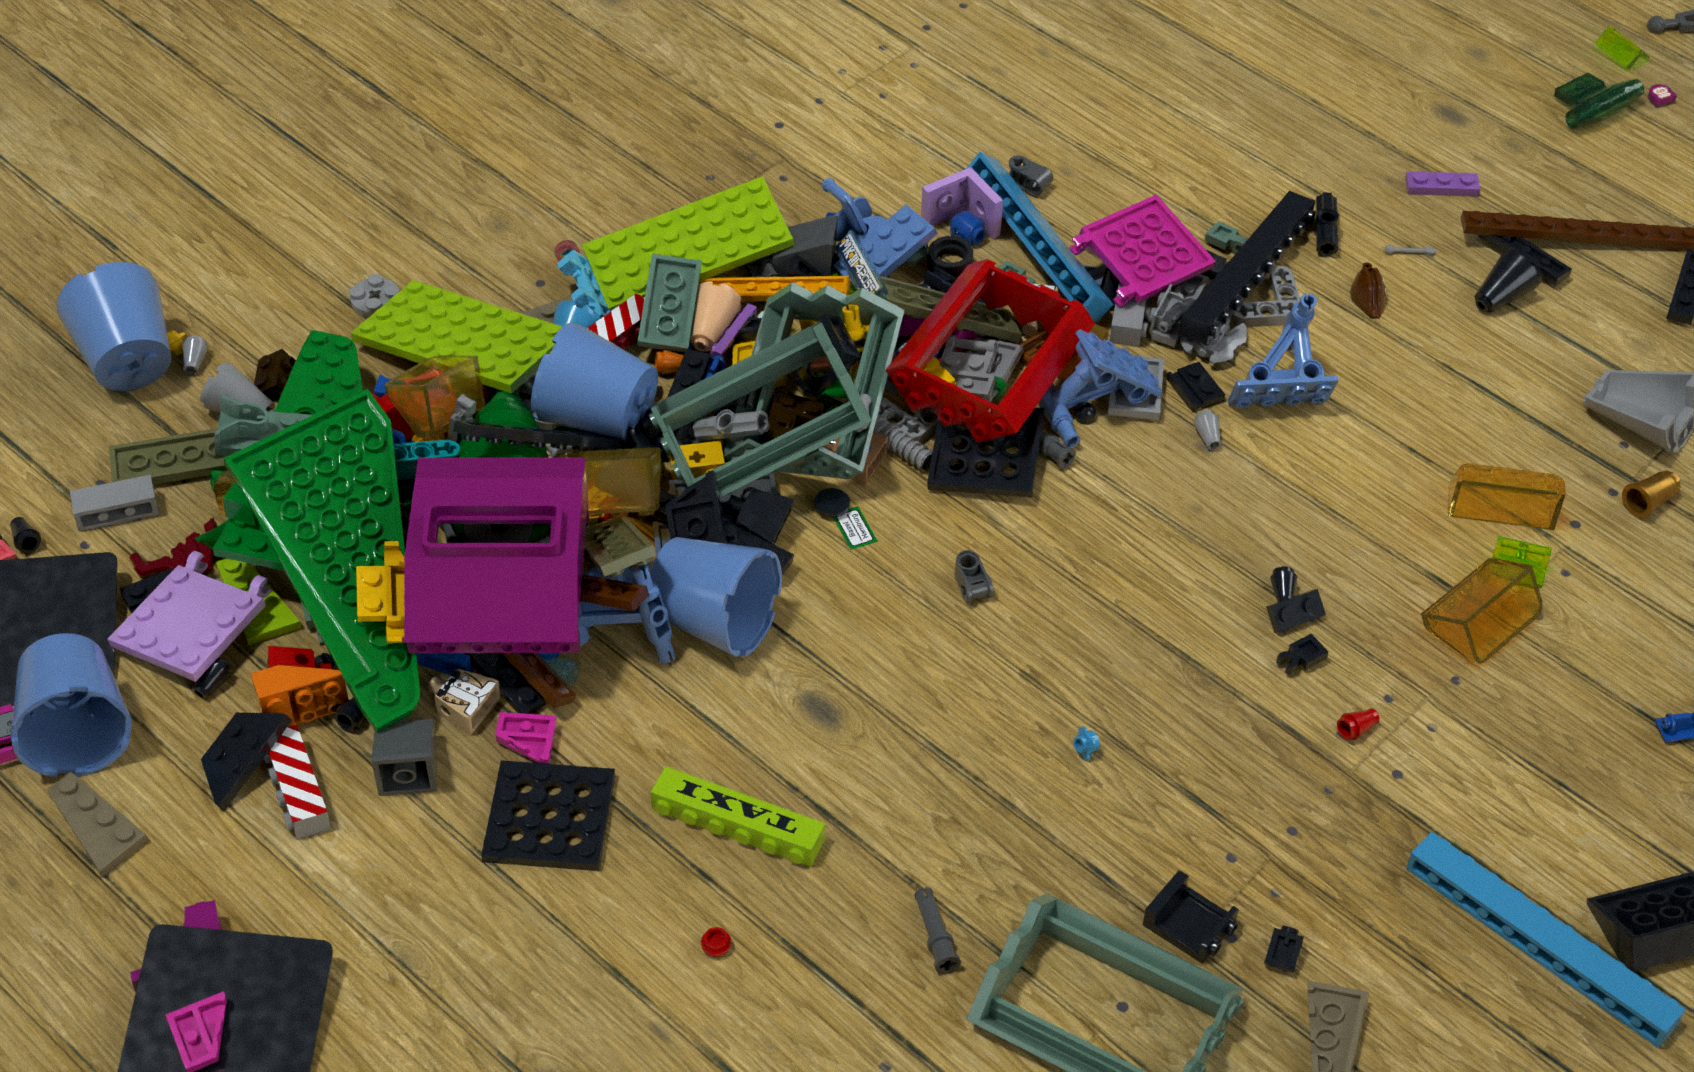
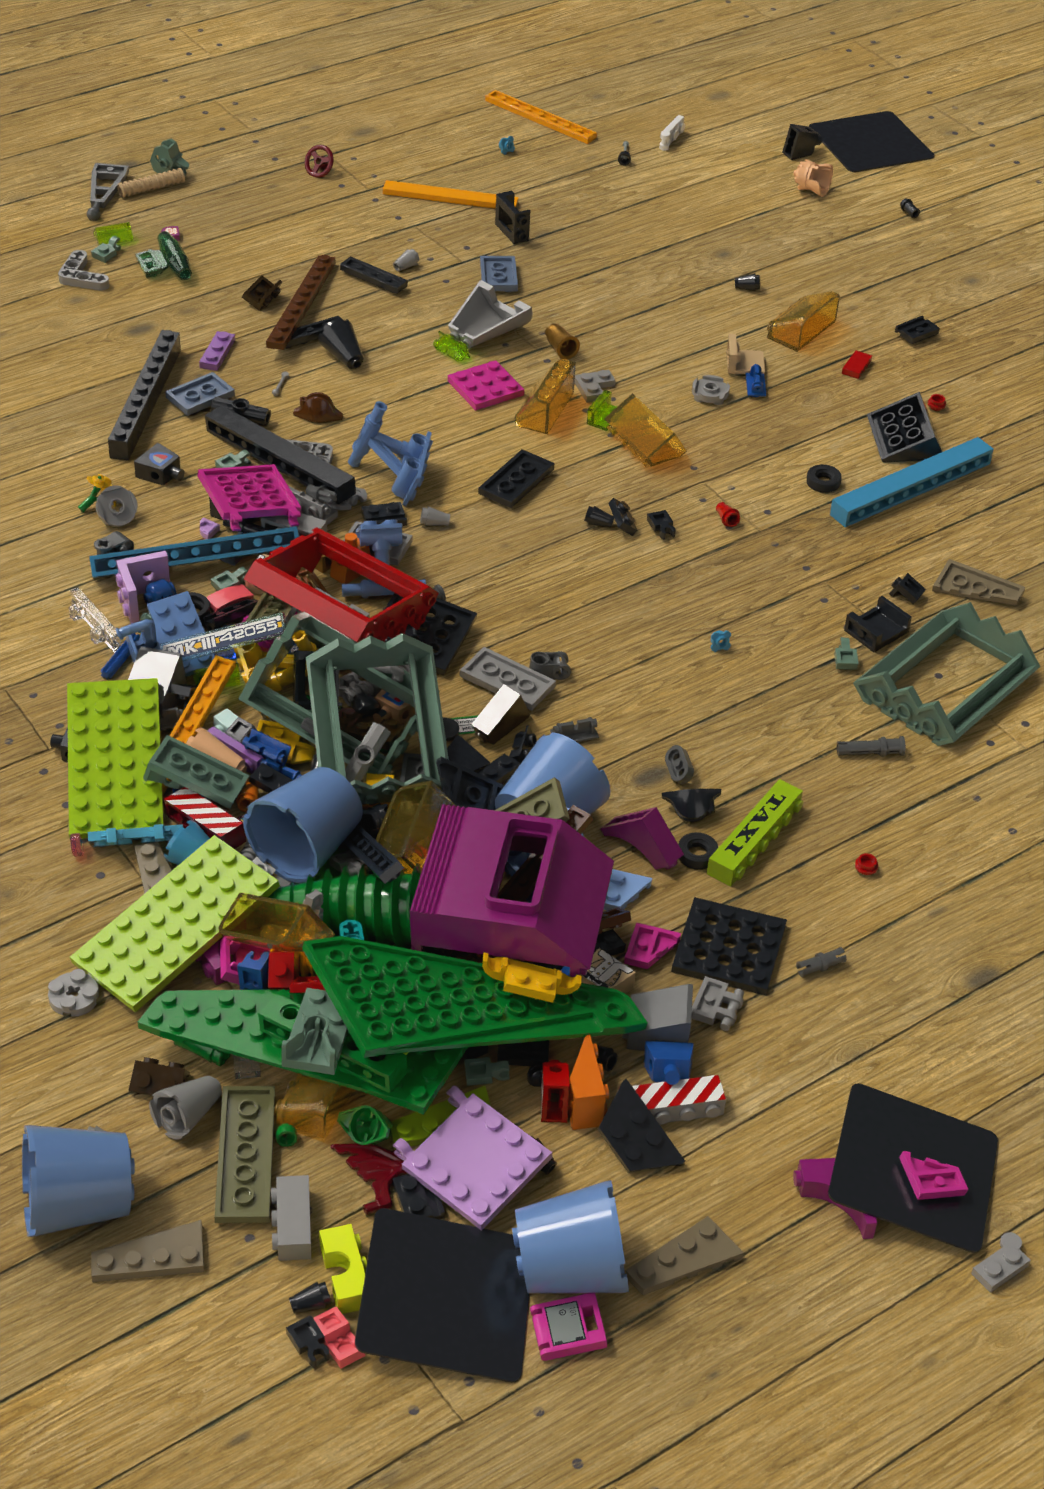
camera: 80 degrees left, 5 degrees down
none -> light grey beam [58,250,109,291]
none -> clear hinge [69,587,121,653]
none -> plant [78,474,117,512]
none -> sand green plate [91,236,121,263]
none -> dark tan wing [91,1220,204,1282]
none -> light grey plate [96,485,138,527]
none -> black brick [108,330,181,461]
none -> black torso [134,443,185,485]
none -> sand blue plate [165,372,235,416]
none -> dark brown bracket [242,275,282,310]
none -> blue hinge [242,729,291,767]
none -> neon yellow arch [319,1224,367,1314]
none -> clear neon green hinge [433,331,470,362]
none -> dark pink plate [448,360,524,411]
none -> light grey plate [460,647,556,711]
none -> slope [471,685,531,745]
none -> black plate [478,449,555,508]
none -> black hinge [509,725,537,763]
none -> dark grey hinge [550,717,599,742]
none -> light grey plate [574,370,615,403]
none -> magenta arch [600,807,684,870]
none -> light blue wing [604,869,652,910]
none -> blue torso [644,1041,694,1085]
none -> black hat [662,789,721,822]
none -> dark grey plate [665,745,694,785]
none -> black tyre [678,832,718,869]
none -> light grey plate [691,976,744,1031]
none -> light grey plate [692,375,730,405]
none -> dark grey pin [796,947,847,977]
none -> black tyre [806,464,842,493]
none -> sand green plate [834,637,859,670]

